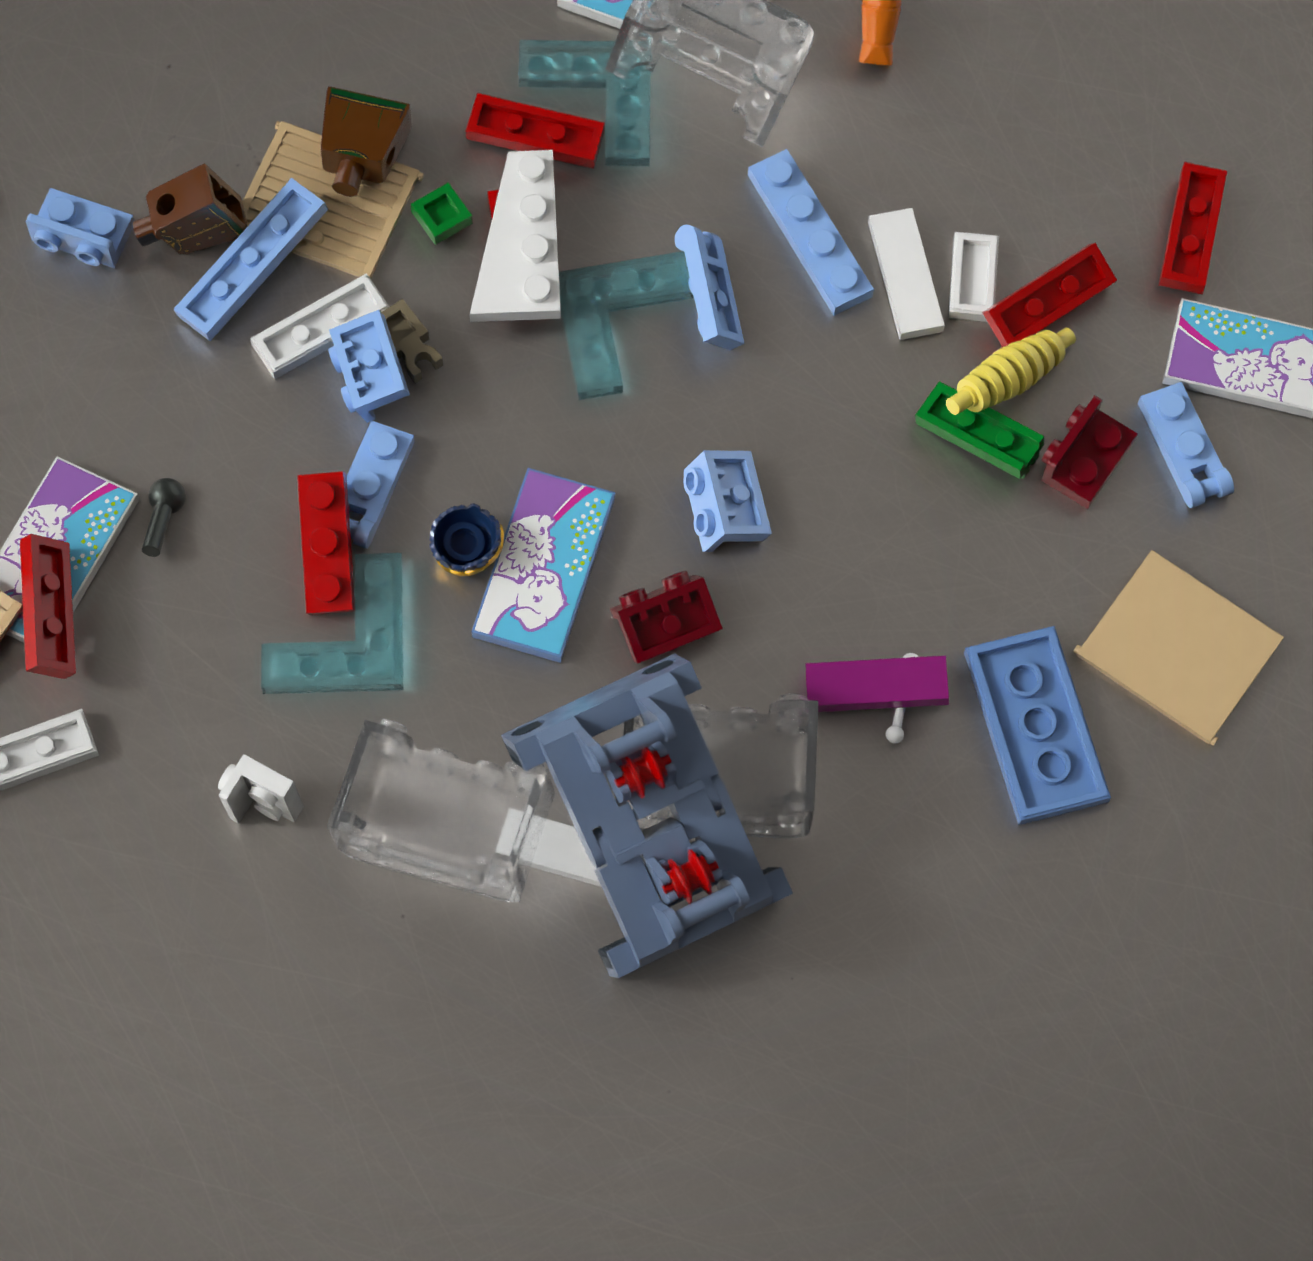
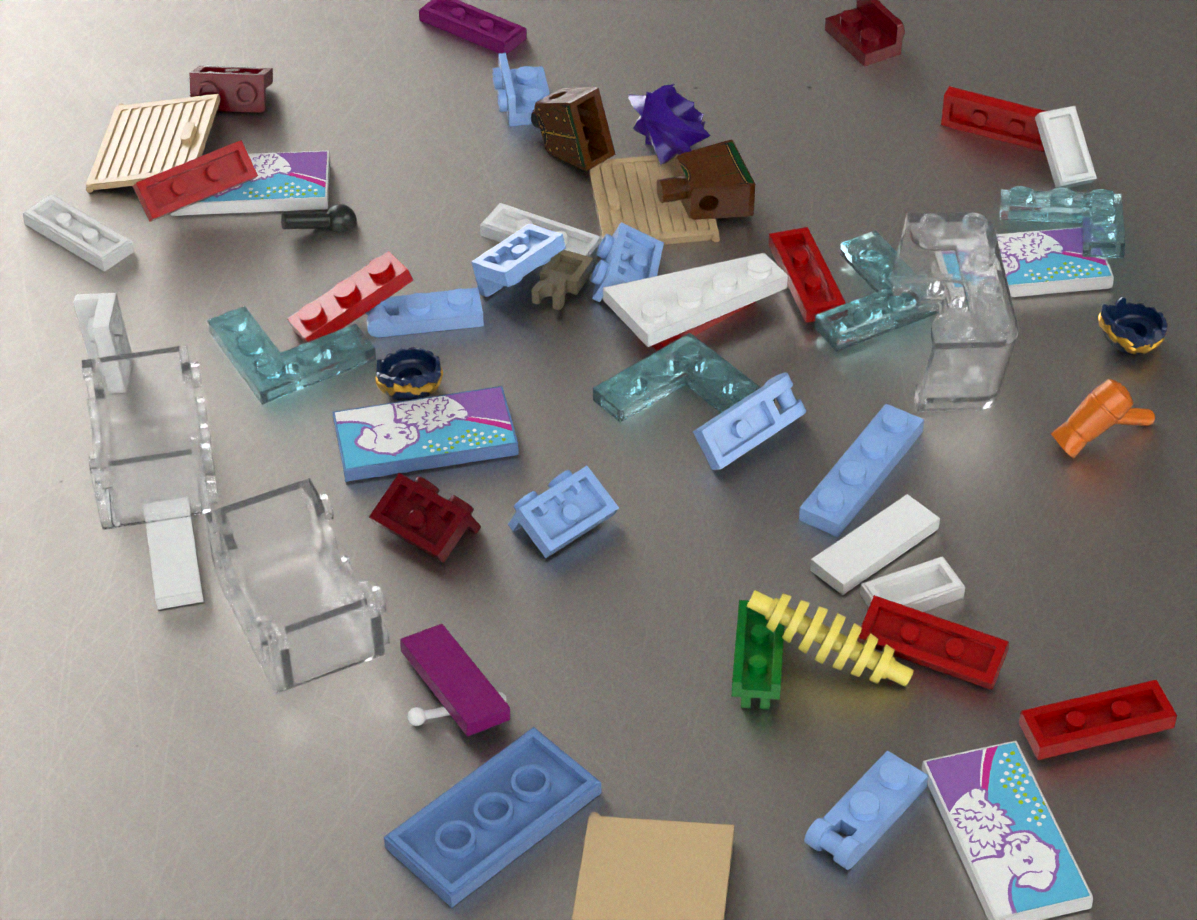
camera: 65 degrees right, 25 degrees down
light blue plate [173,178,328,341] -> none
green plate [411,183,473,245] -> none
sand blue container [501,654,793,978] -> none
dark red bracket [1041,395,1138,509] -> none
none -> light blue bracket [590,222,664,302]
none -> dark purple hair [628,84,711,165]

